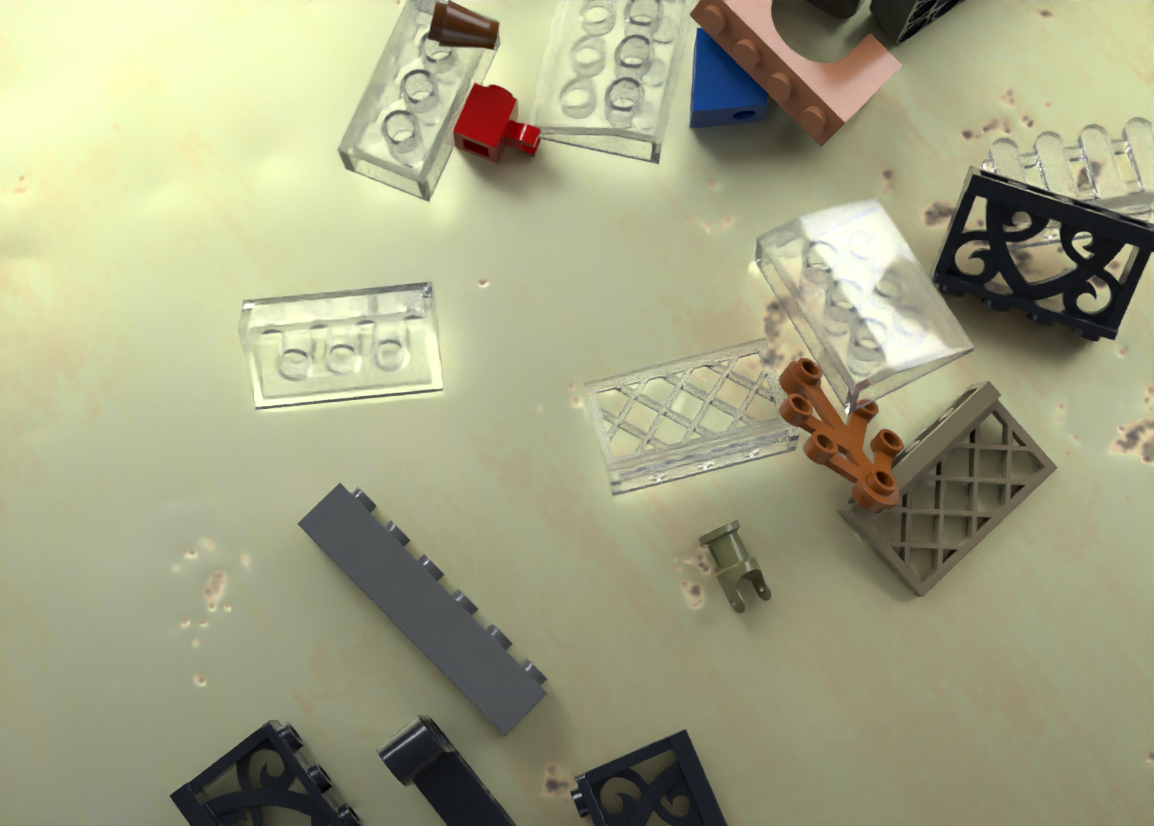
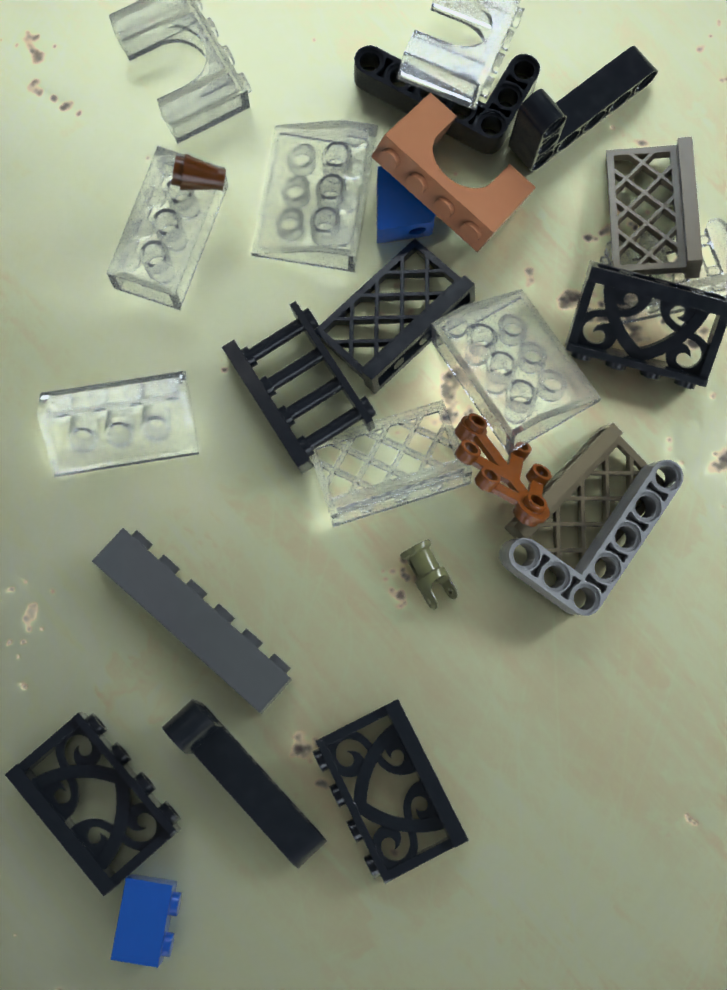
camera: 10 degrees left, 0 degrees up
red brick [453,82,541,164] -> none
none -> black fence [222,301,376,474]
none -> black fence [315,238,475,394]
none -> light grey beam [499,460,683,616]
none -> dark tan fence [606,137,703,279]

